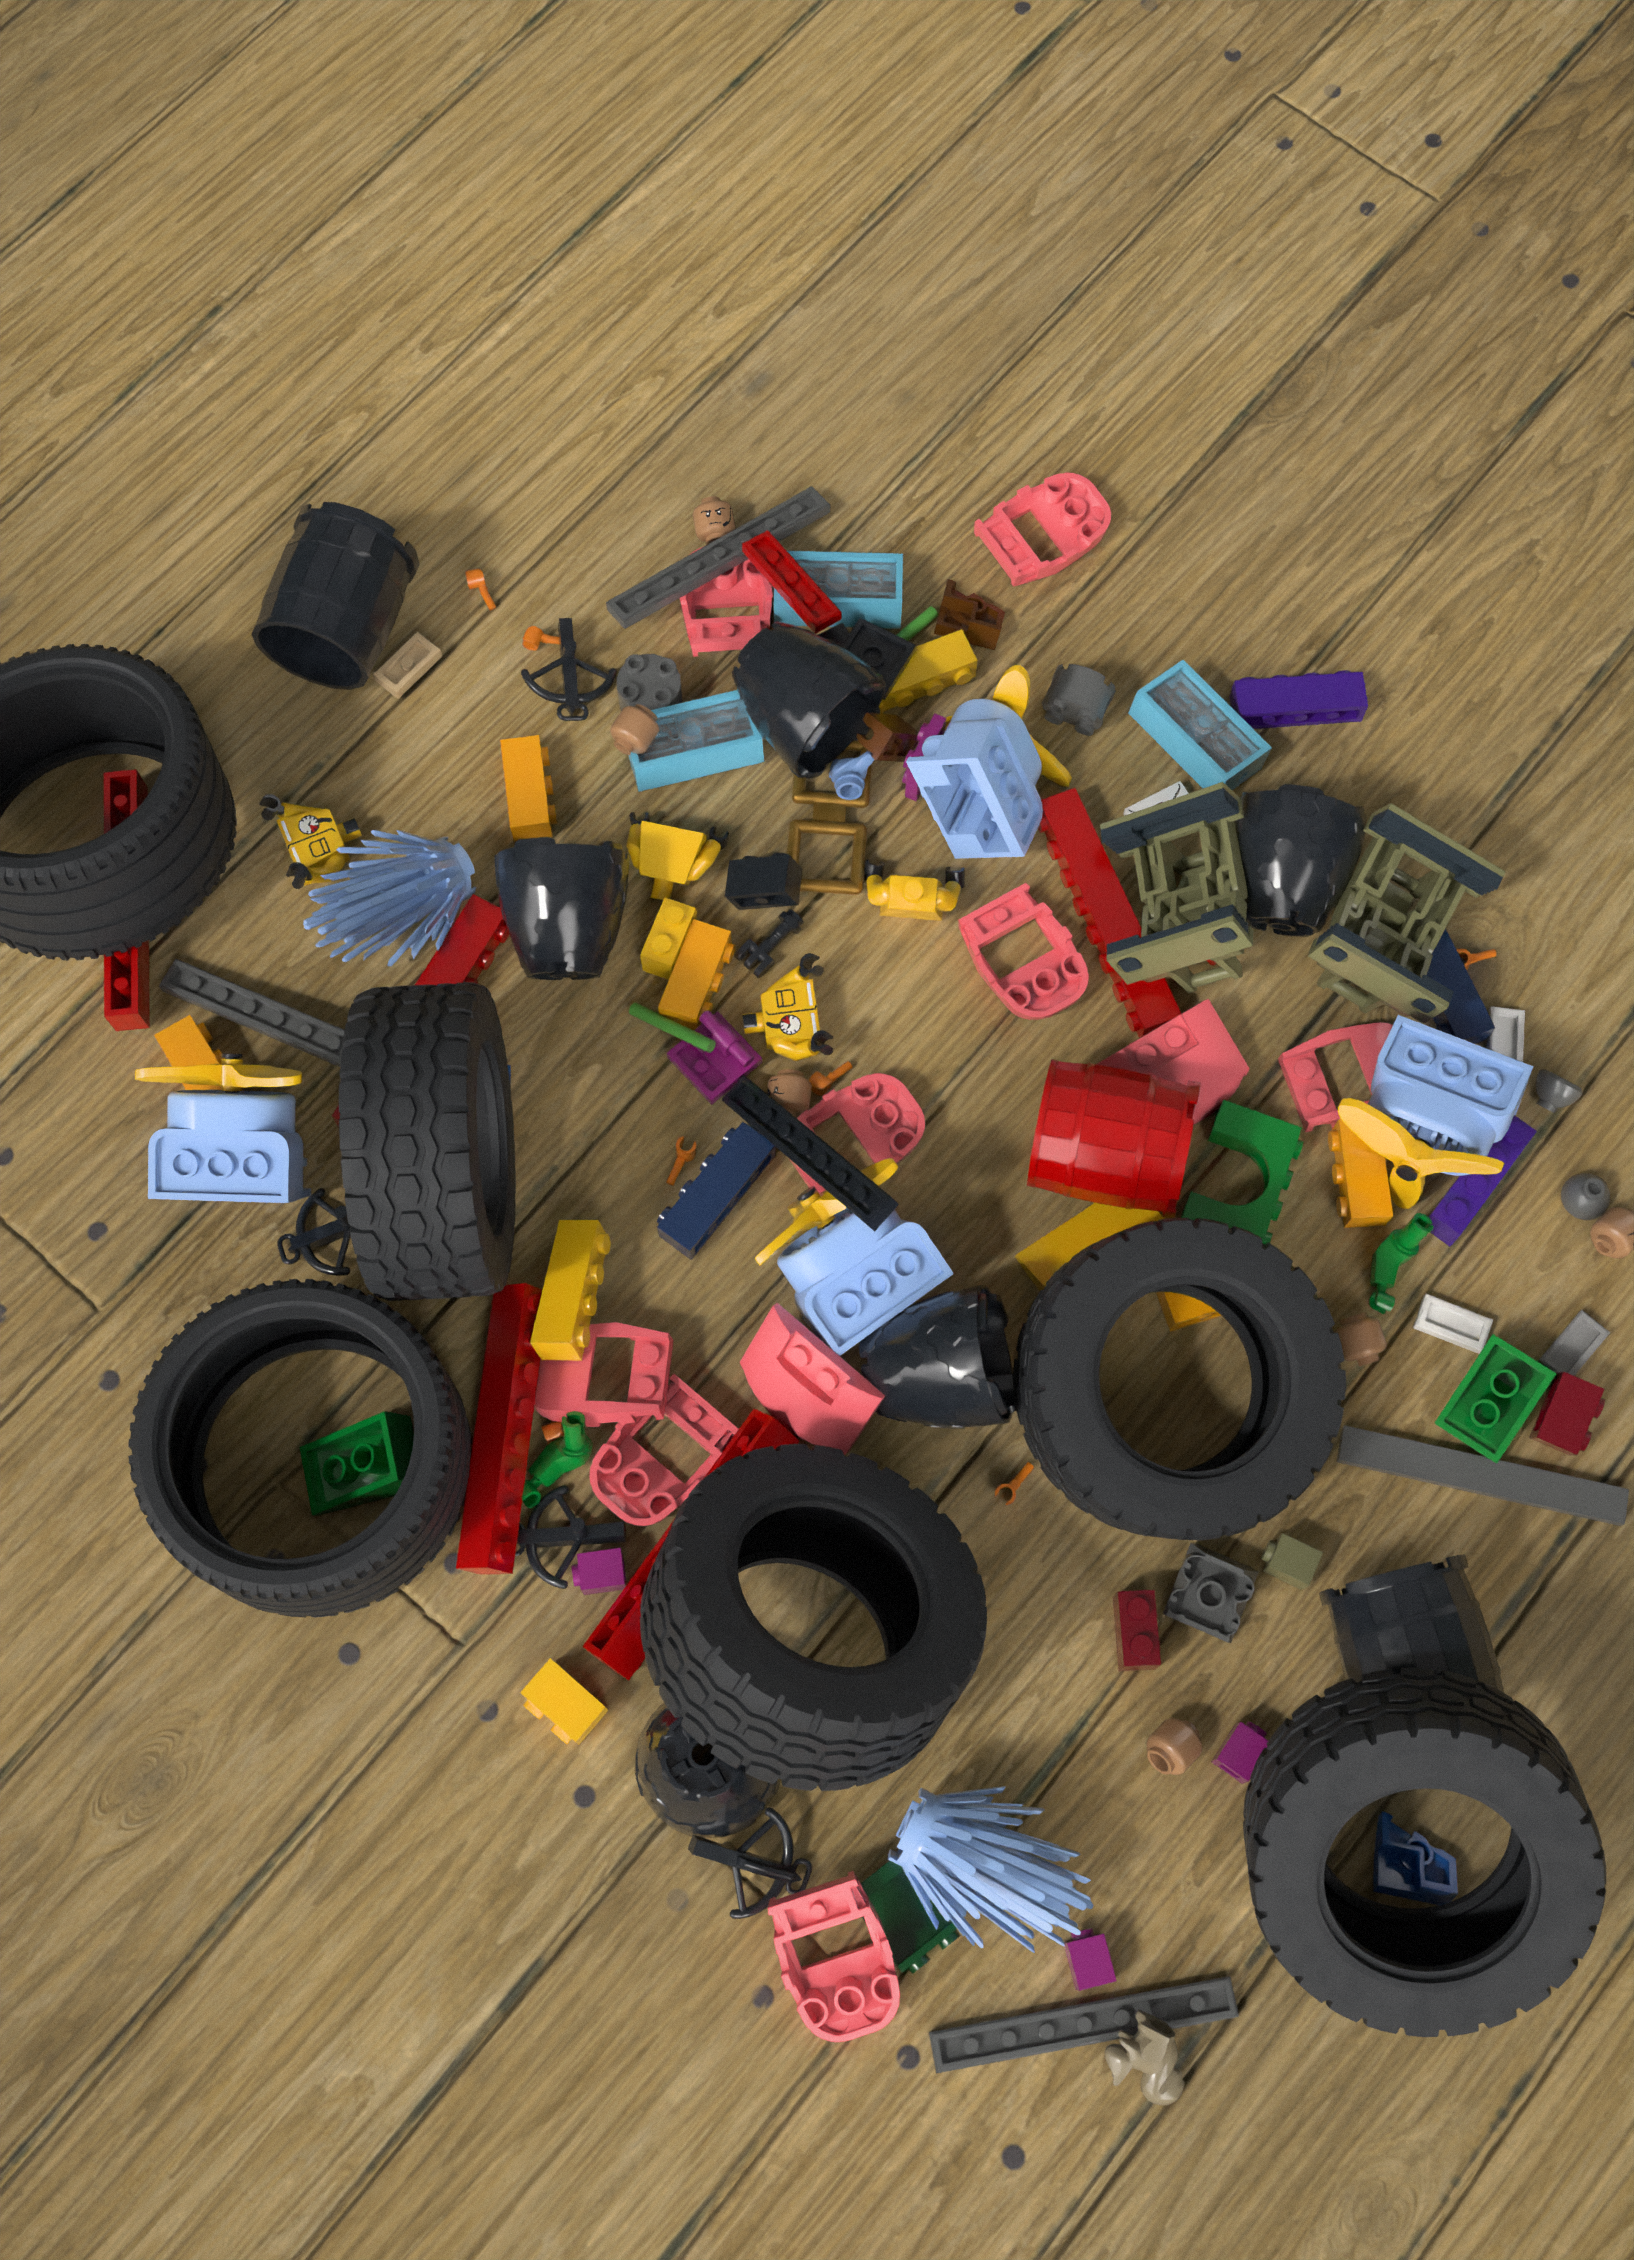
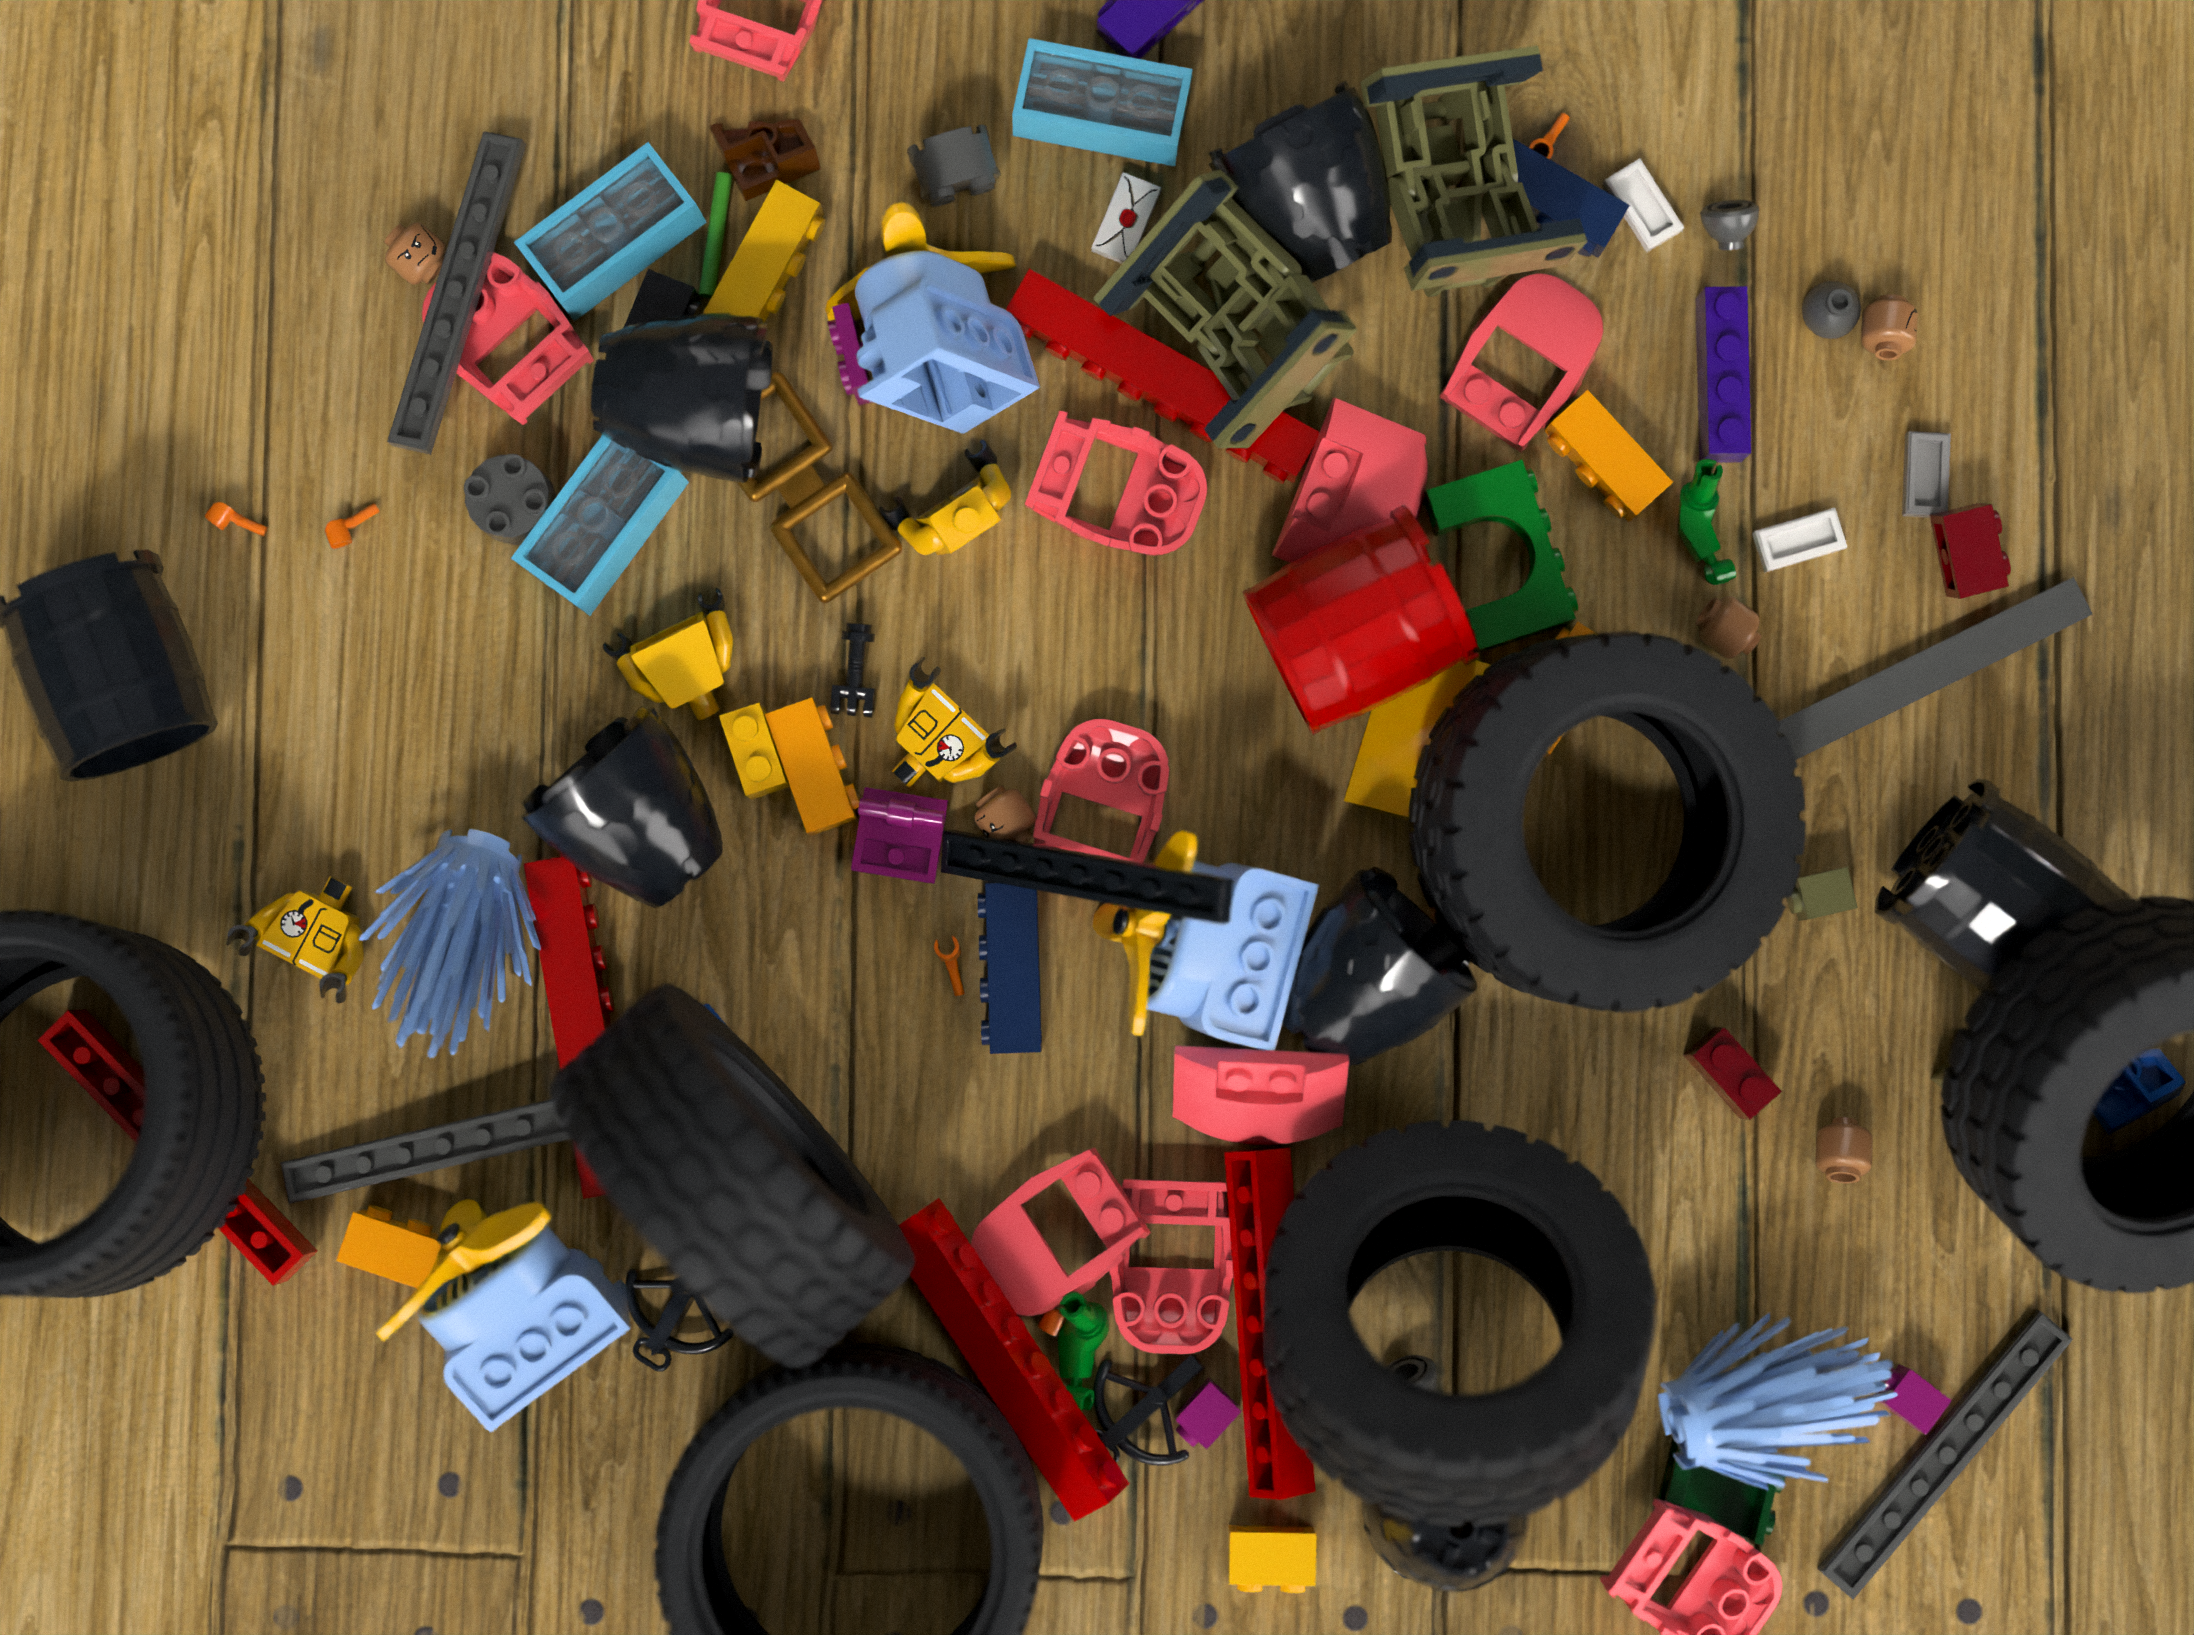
camera: 35 degrees left, 15 degrees up
green slope [299,1411,414,1516] -> none
tan plate [373,632,442,699] -> none
light orange brick [500,735,557,842] -> none
black piece [521,618,617,721] -> none
yellow brick [530,1220,611,1361] -> none
medium nougat head [610,704,659,755] -> none
bright green bar [629,1002,716,1053] -> none
black piece [688,1807,812,1919] -> none
black brick [724,853,803,910] -> none
red tile [742,530,842,634] -> none
orange hand [809,1061,852,1096] -> none
medium blue animal [829,751,874,800] -> none
black tile [842,618,916,701] -> none
reddish brown hinge [857,712,919,762] -> none
orange hand [995,1462,1034,1506] -> none
dark tan animal [1105,2009,1185,2105] -> none
dark grey slope [1163,1543,1259,1643] -> none
magenta brick [1211,1721,1268,1784] -> none
light blue brick [1338,1015,1534,1209] -> none
green slope [1434,1334,1556,1464] -> none

